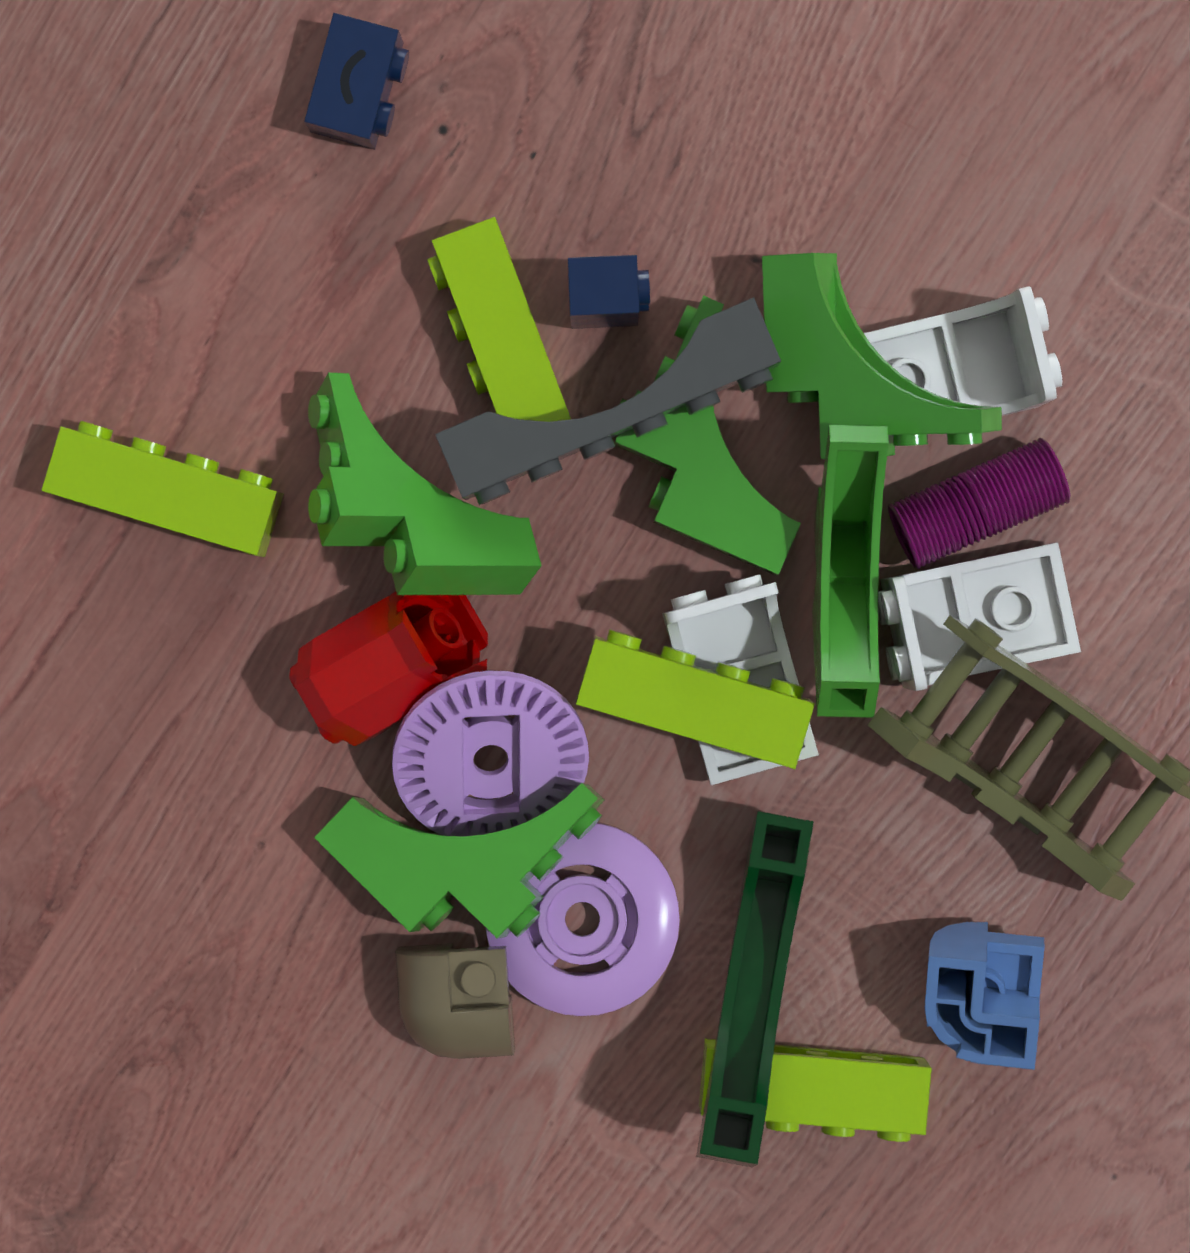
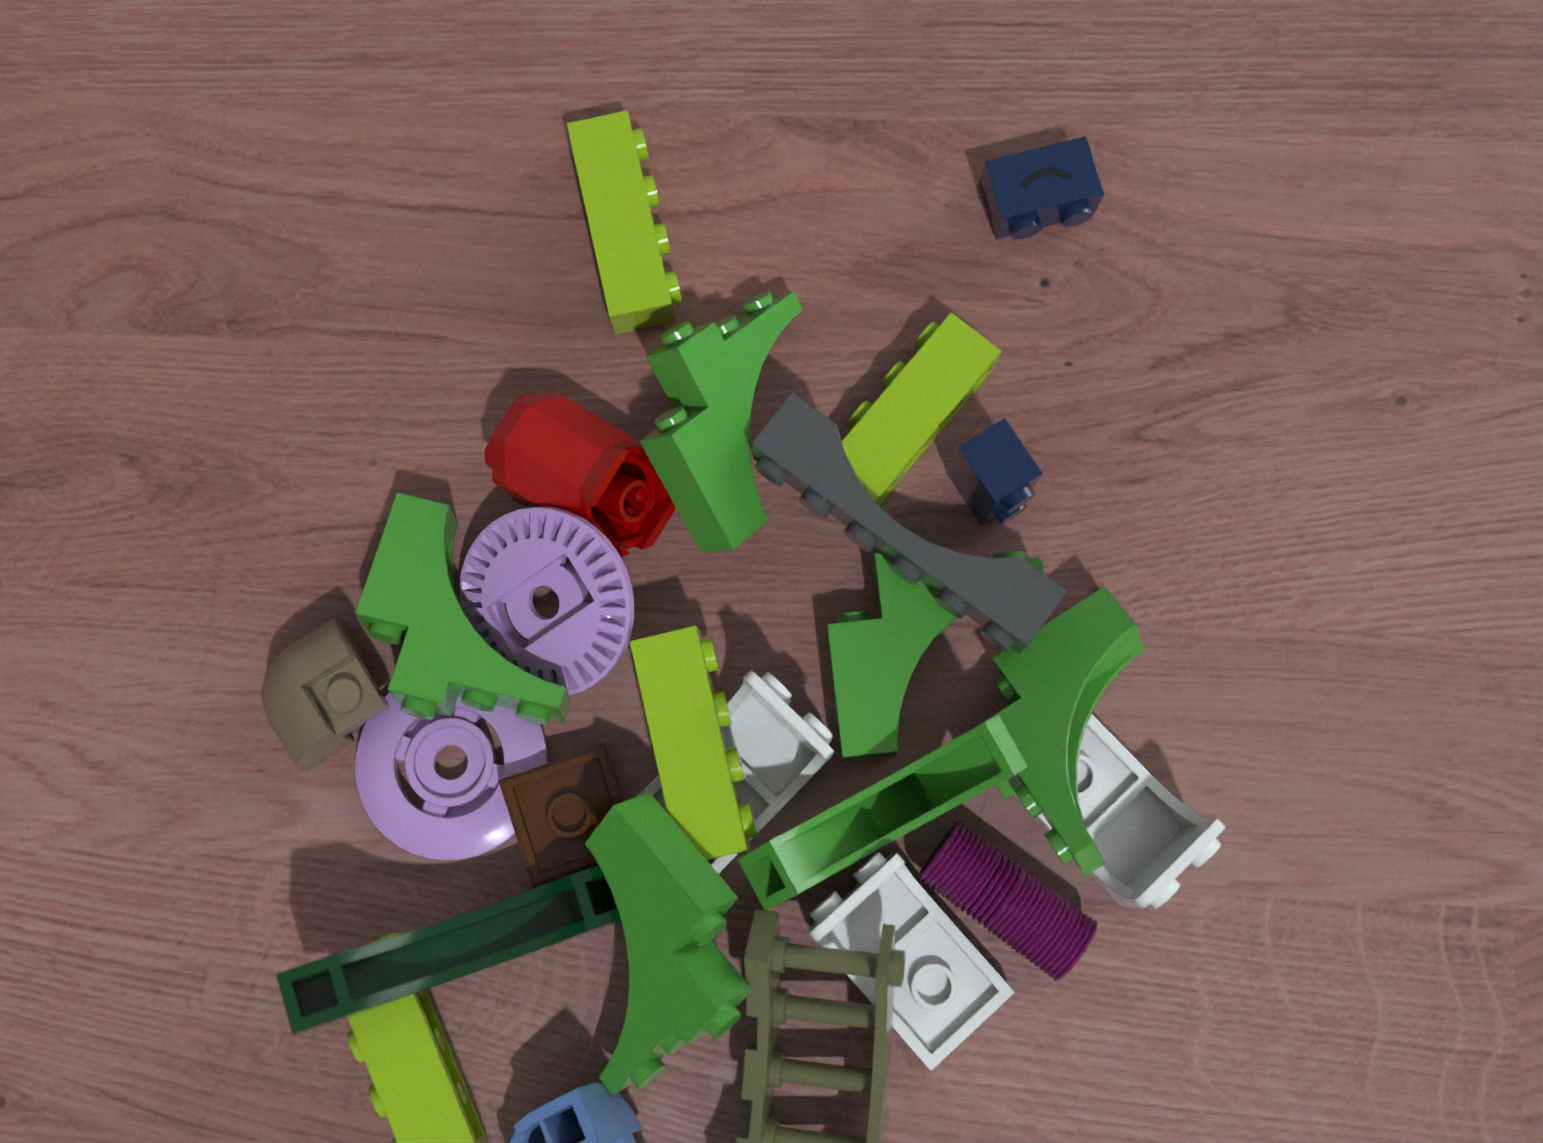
camera: 65 degrees right, 10 degrees down
none -> reddish brown tile [498,744,624,888]
none -> bright green arch [585,793,752,1096]

